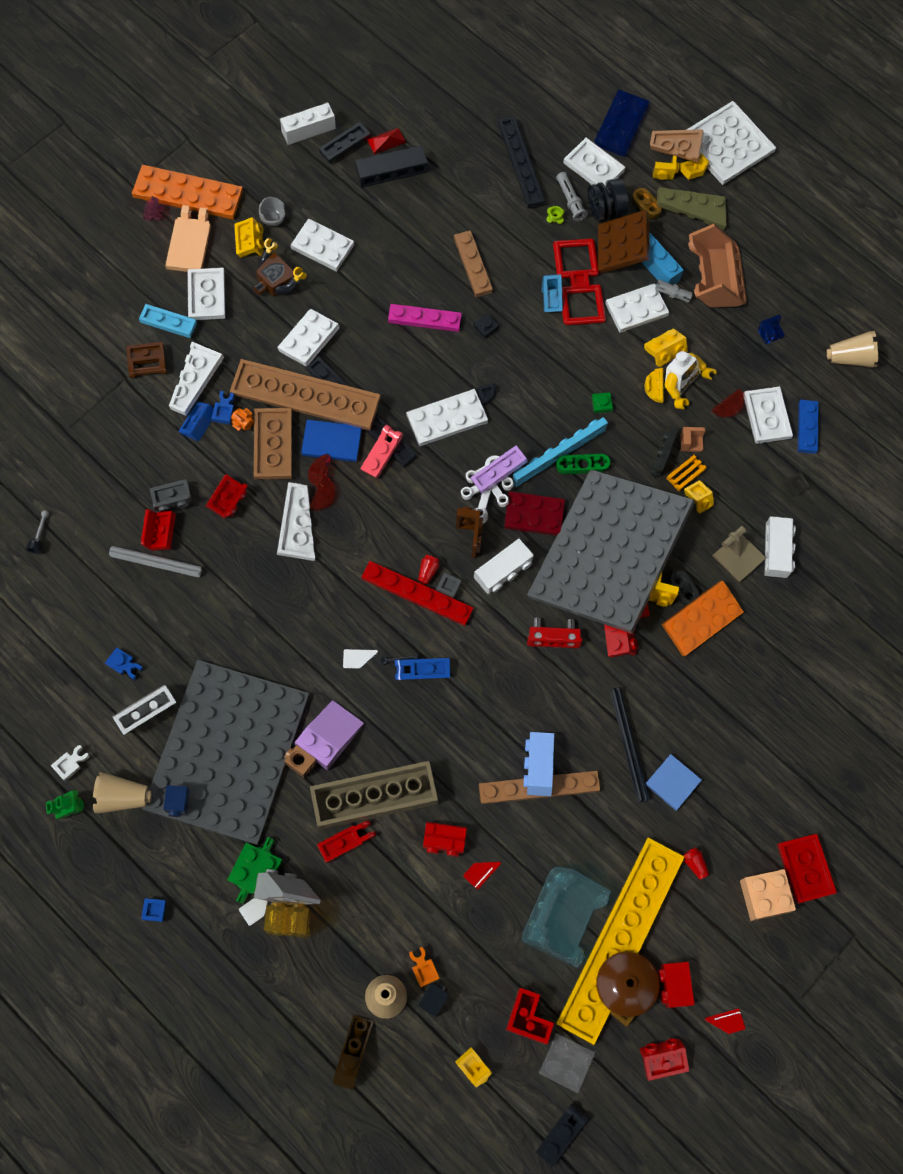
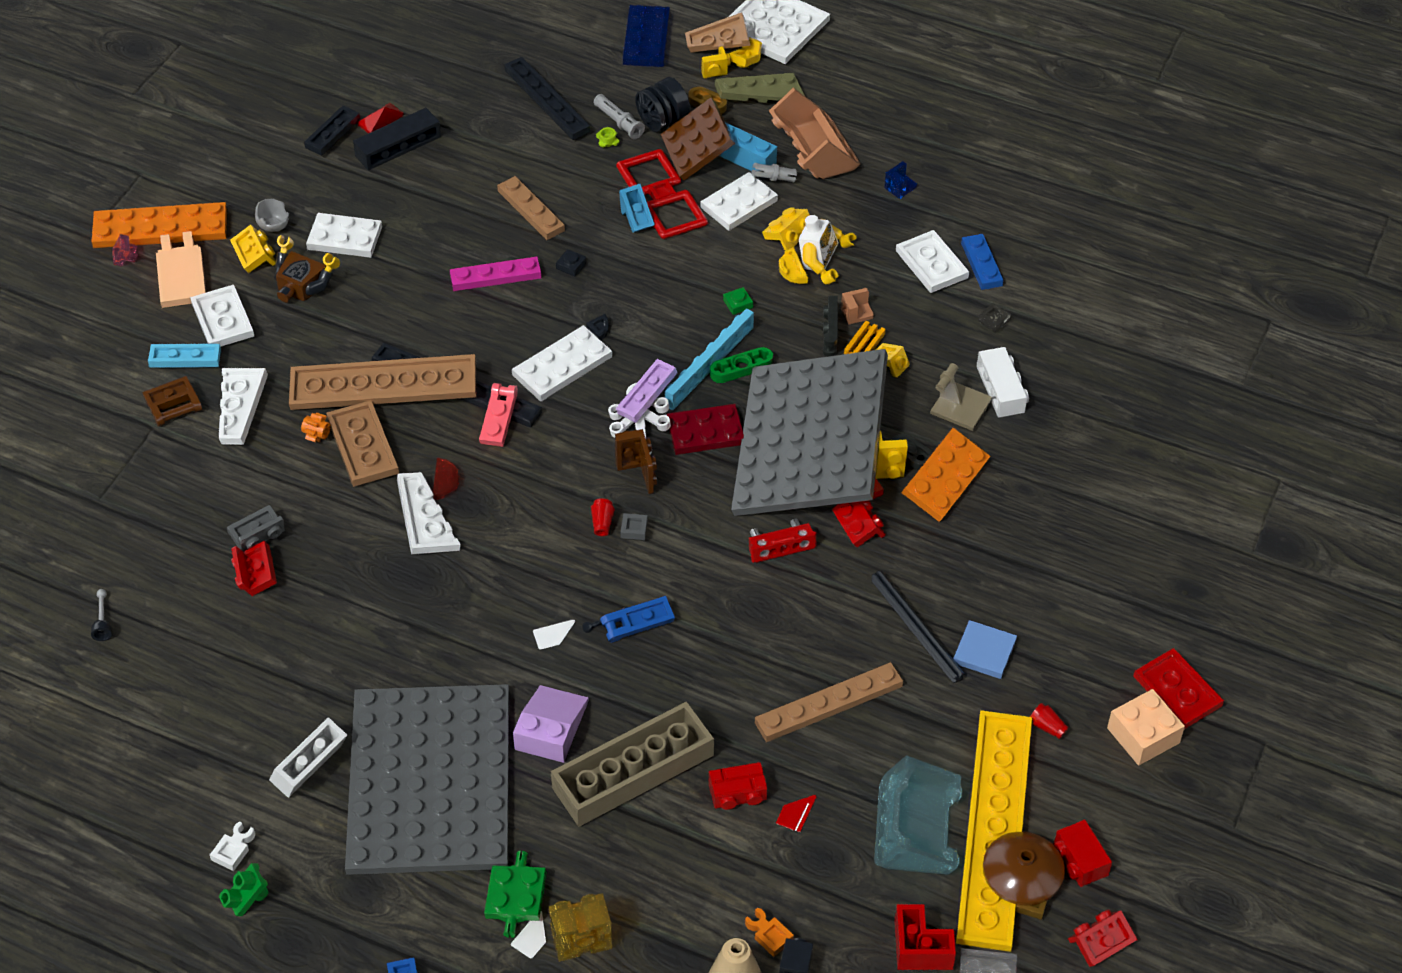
camera: 15 degrees left, 20 degrees down
tan cone [93,772,152,814] -> none
blue plate [105,647,143,681] -> none
light grey axle [109,546,202,577] -> none
dark blue brick [163,785,190,817] -> none
blue slope [179,402,214,441] -> none
red bracket [205,474,248,518] -> none
blue plate [211,391,235,425] -> none
light grey slope [254,869,320,906] -> none
white plate [277,309,339,367] -> none
white brick [280,103,336,145] -> none
medium nougat brick [284,745,317,779] -> none
blue tile [301,420,362,462] -> none
clear red plate [308,454,331,488] -> none
red hinge [317,820,376,863] -> none
red plate [361,561,473,626] -> none
white brick [474,539,534,594] -> none
light blue brick [523,732,554,796] -> none
white plate [563,138,625,185] -> none
red sticker [705,1009,745,1034] -> none
clear red plate [711,388,744,418] -> none
tan cone [827,331,878,367] -> none

